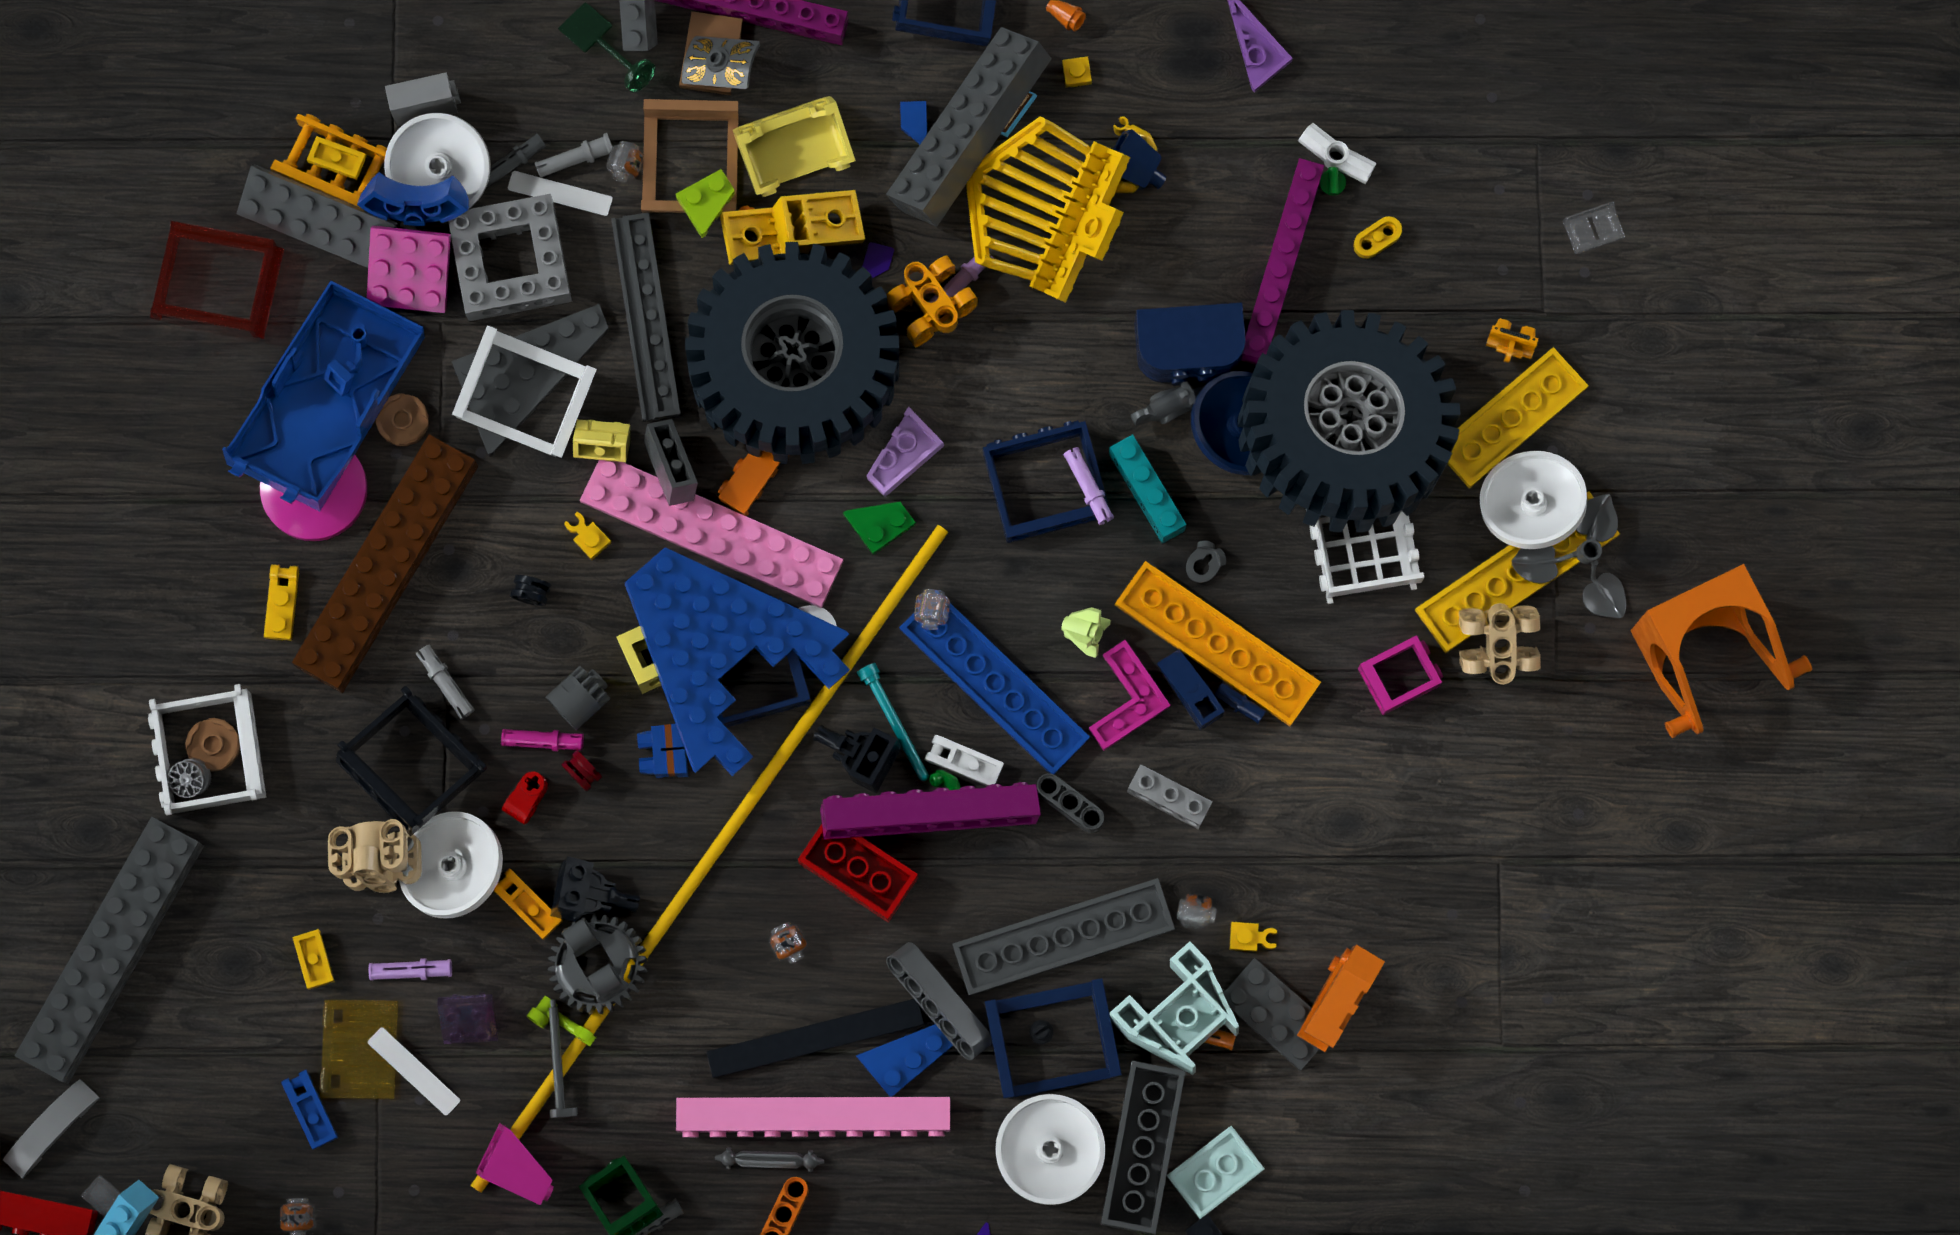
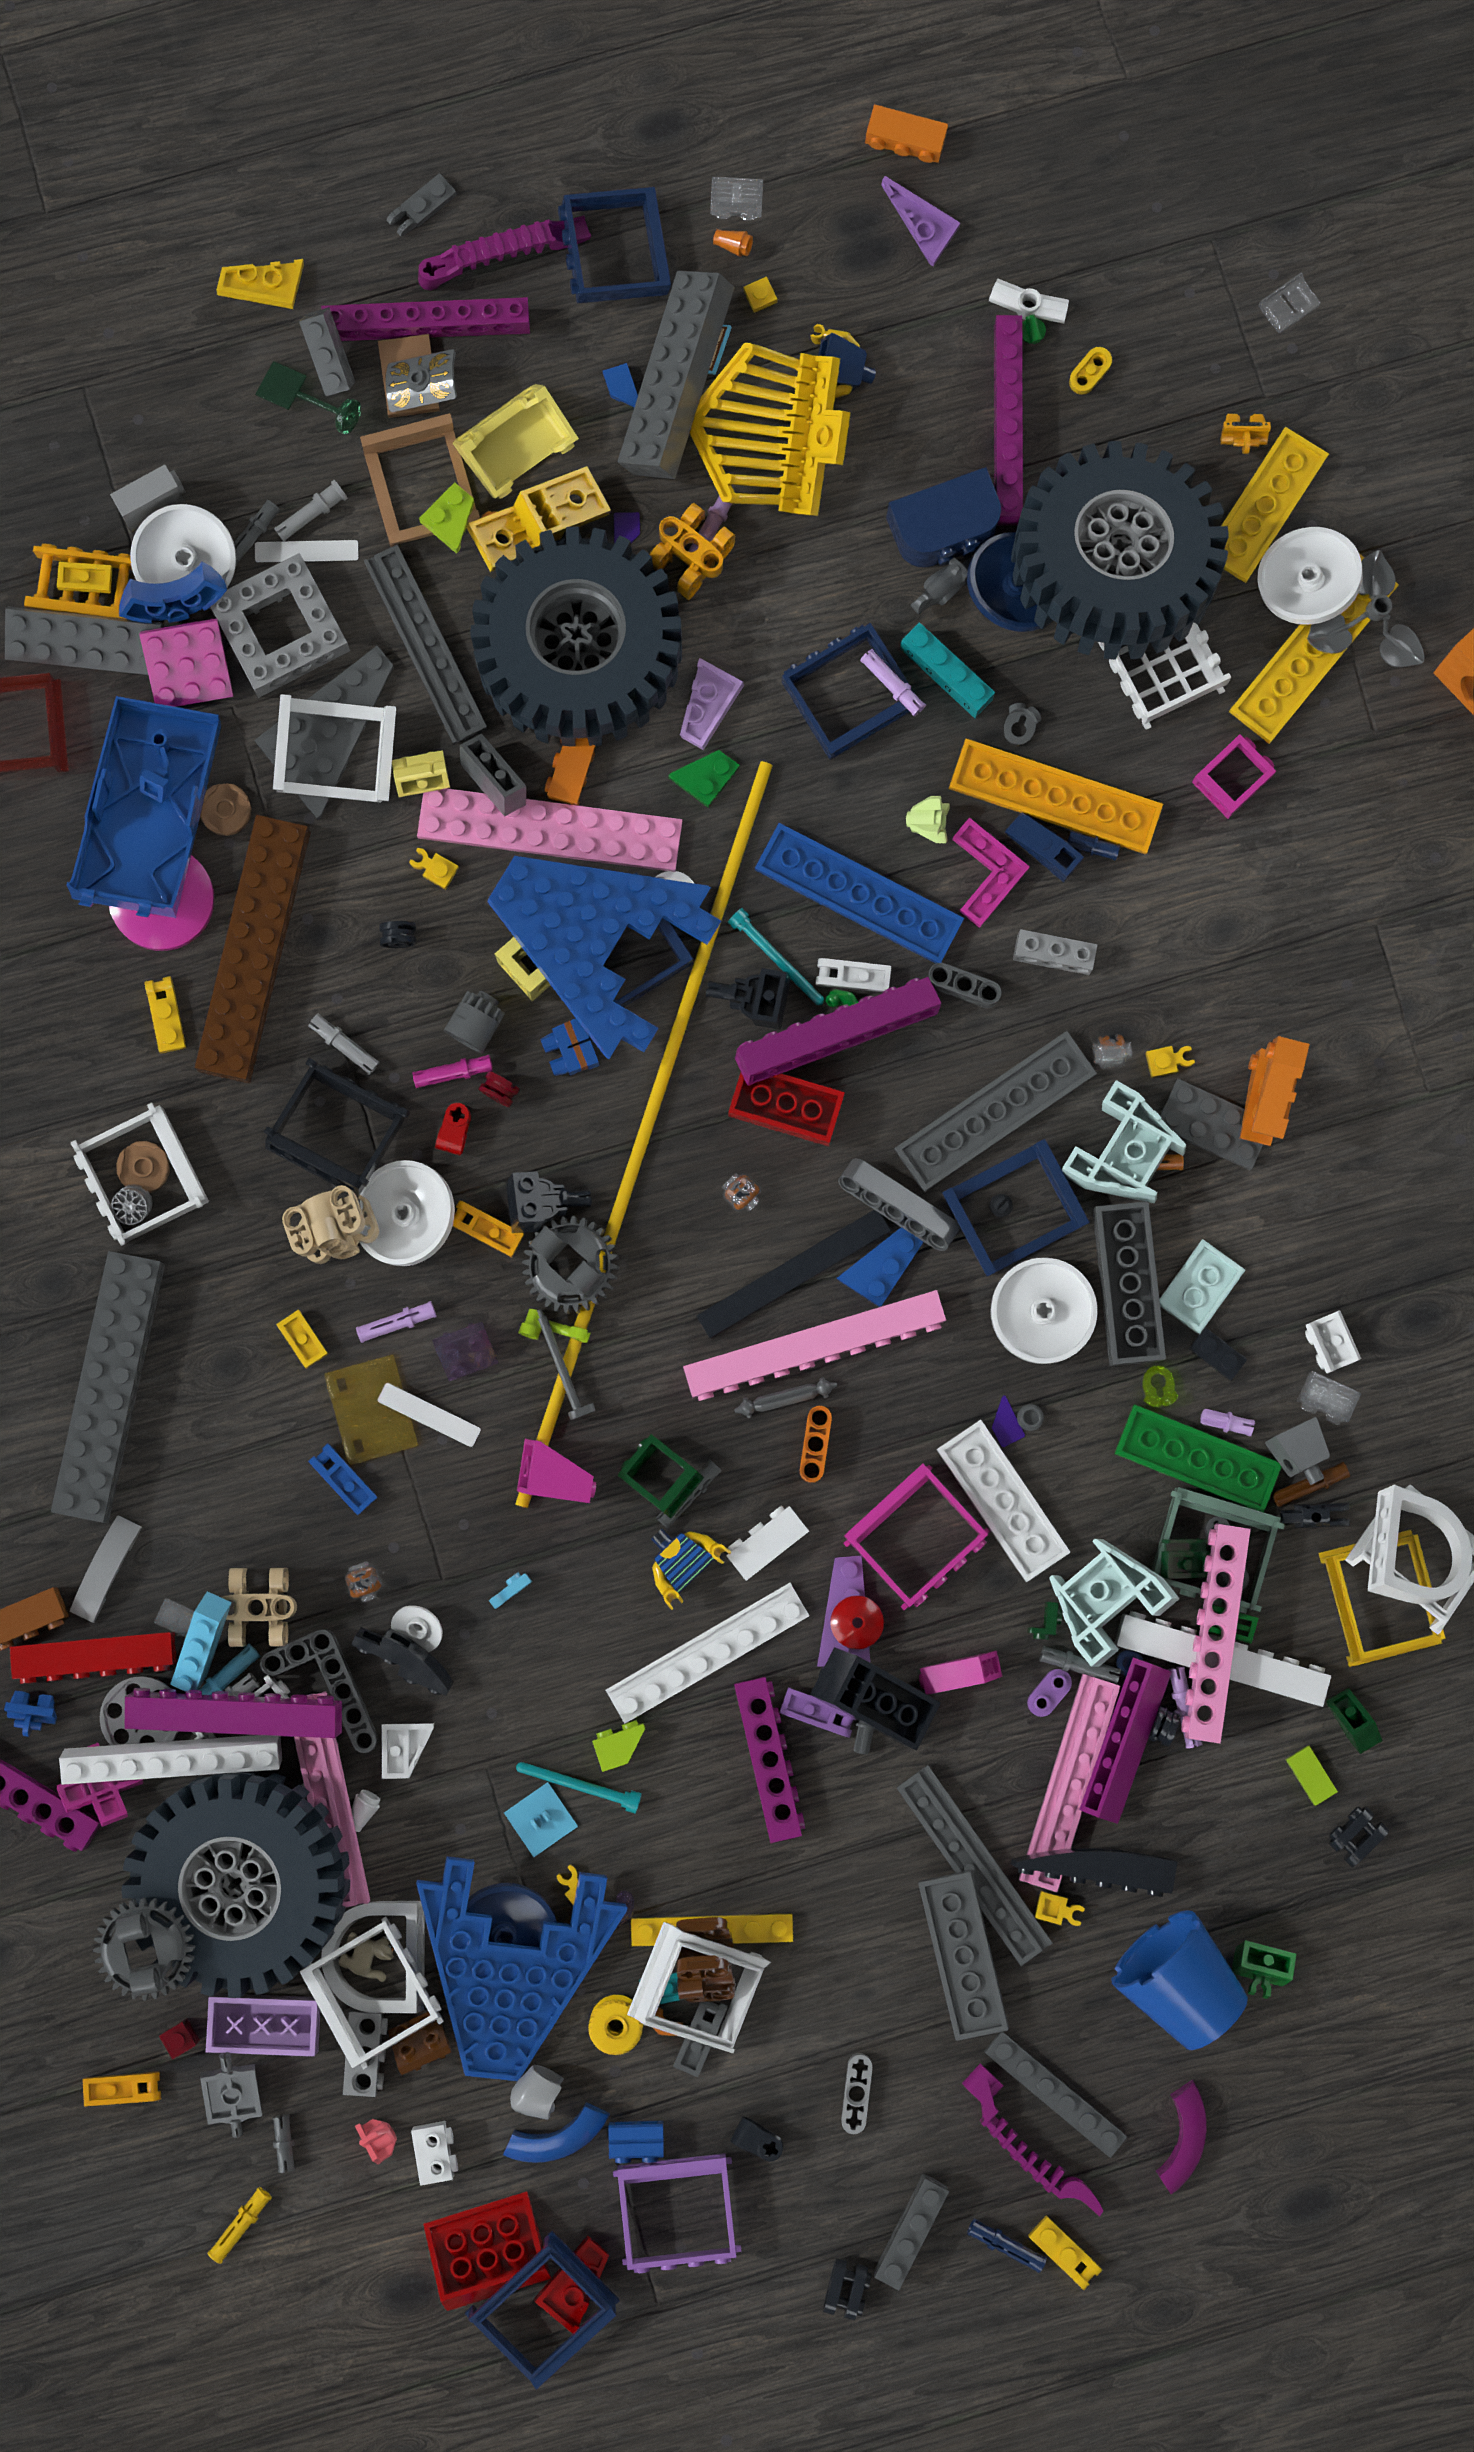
camera: 20 degrees left, 5 degrees up
clear head [606,141,643,182] -> none
clear head [914,589,950,630] -> none
tan piece [1459,603,1541,685] -> none

